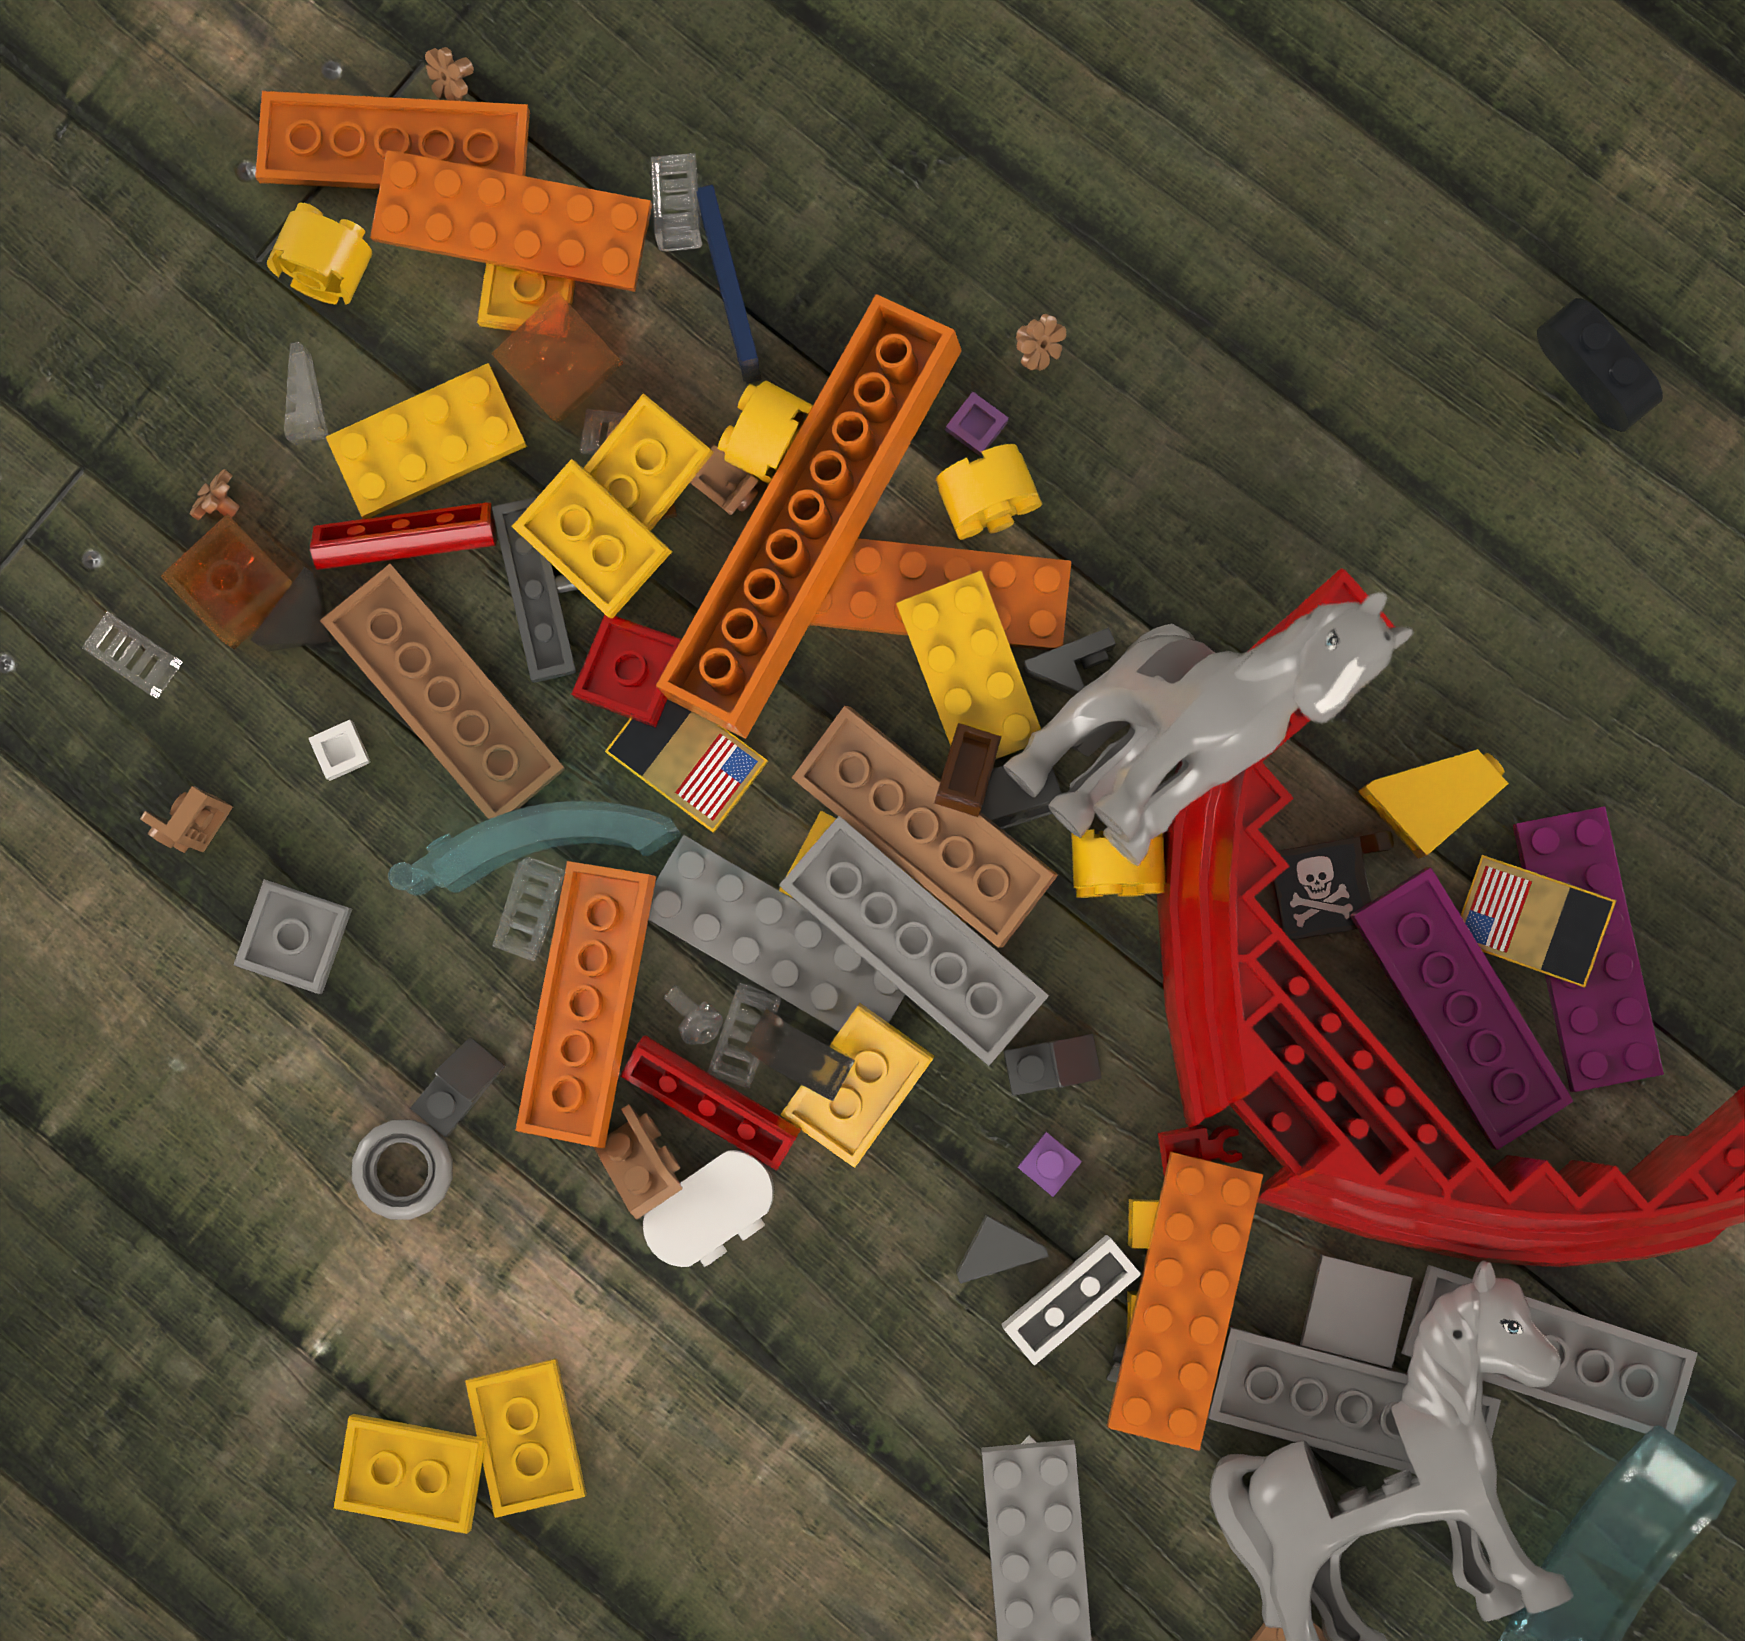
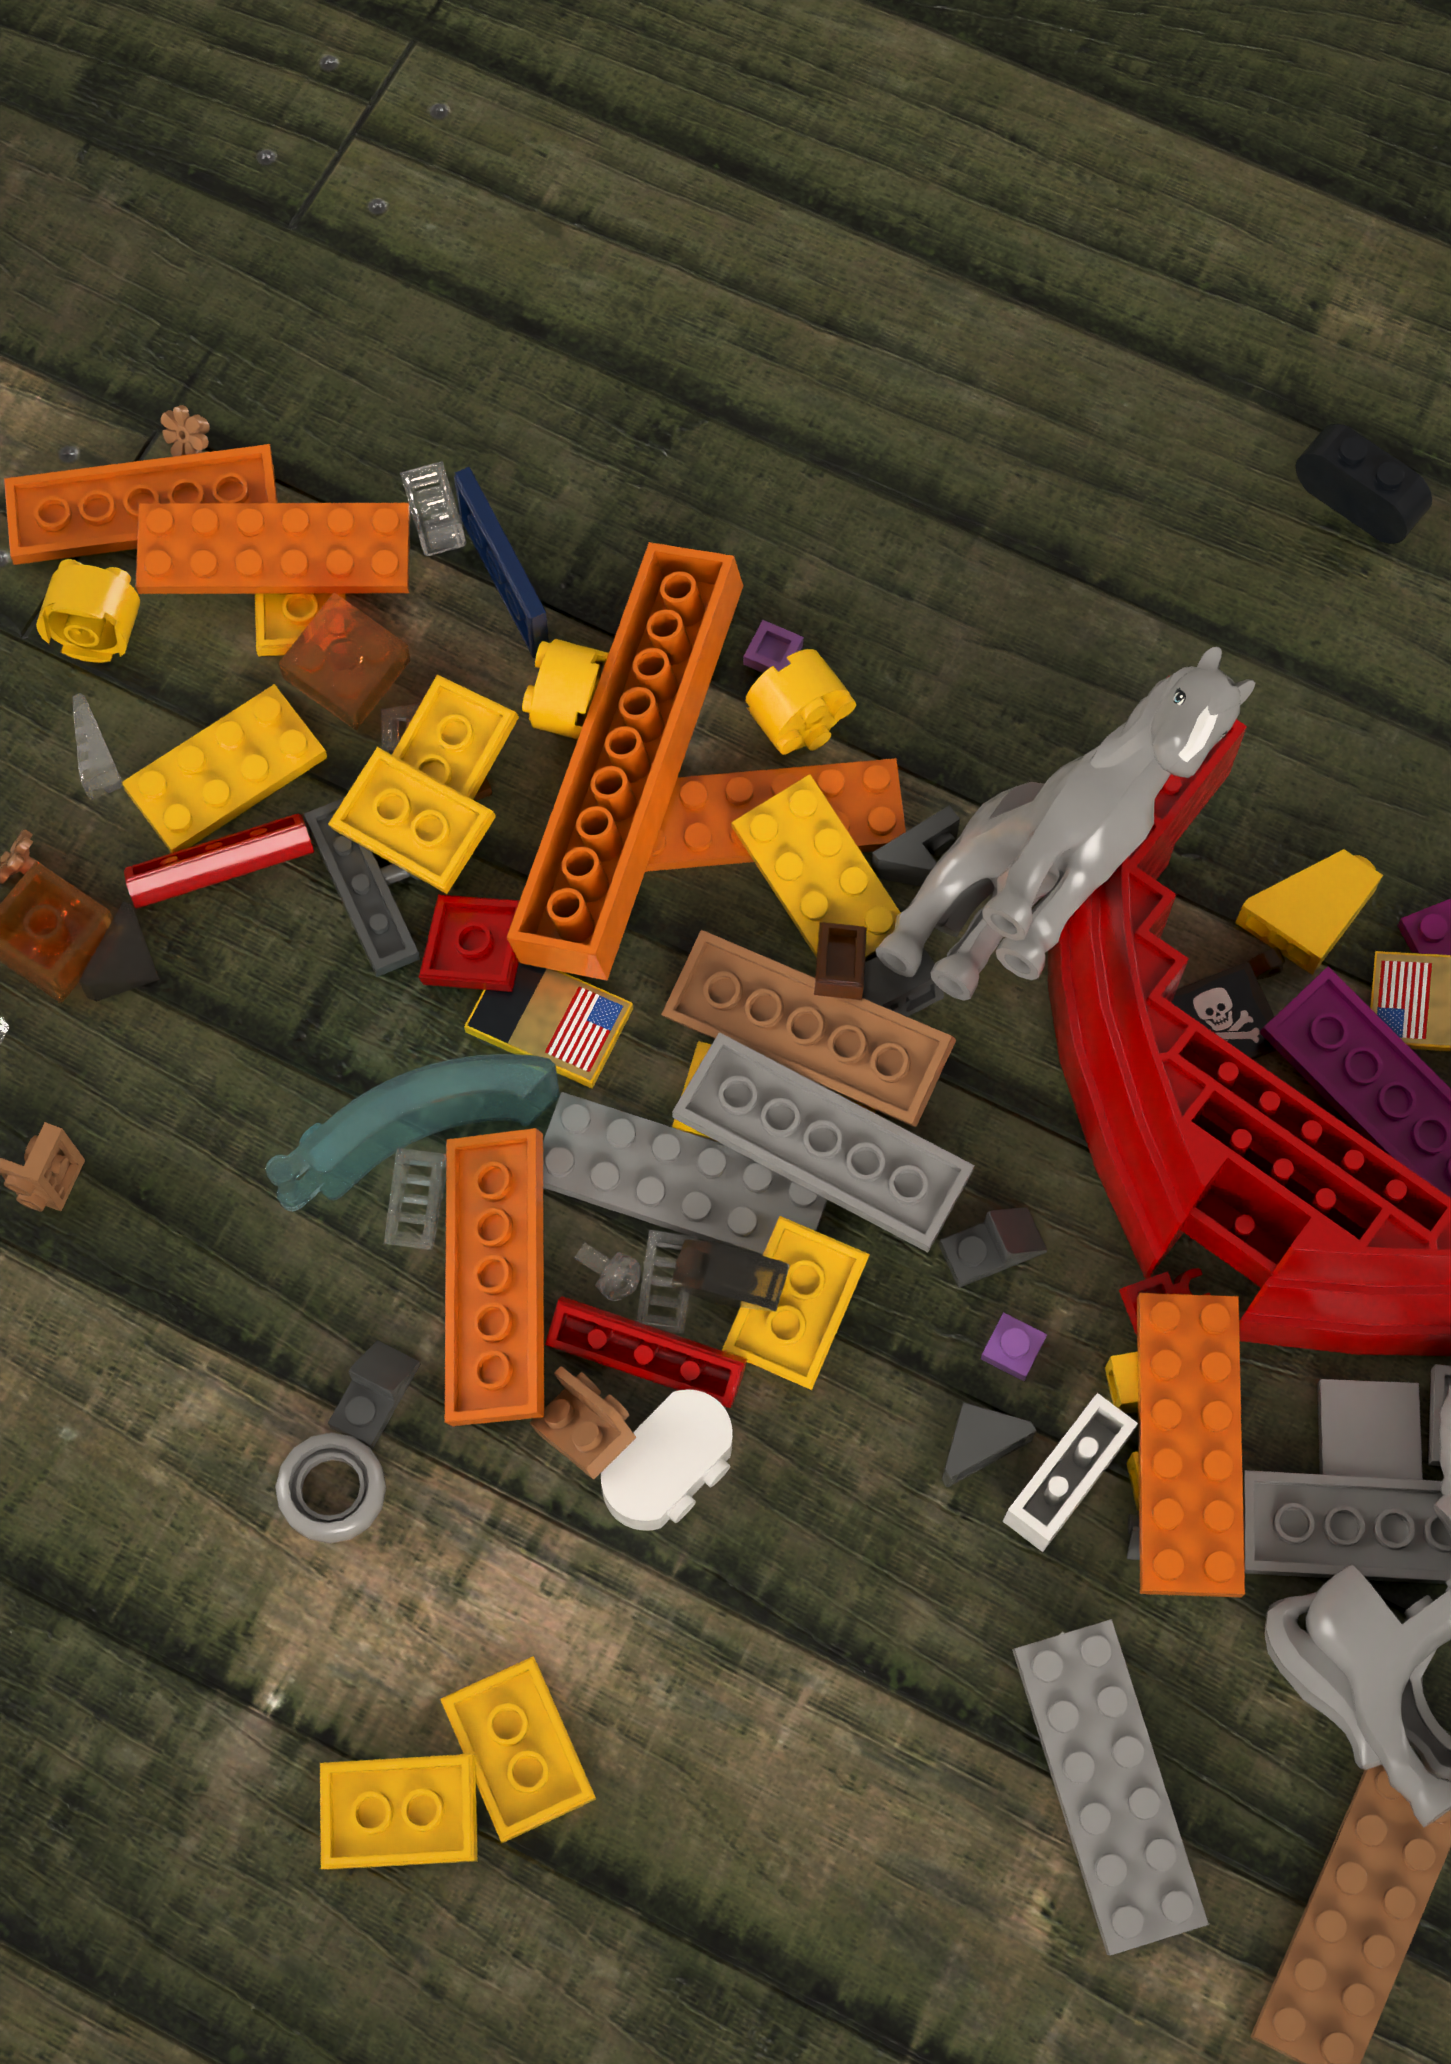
camera: 15 degrees left, 15 degrees down
light grey tile [234,879,352,995] -> none
white plate [308,720,371,781] -> none
medium nougat plate [320,564,565,827] -> none
medium nougat bracket [690,443,759,515] -> none
medium nougat plant [1016,314,1066,371] -> none
yellow brick [1071,829,1166,898] -> none

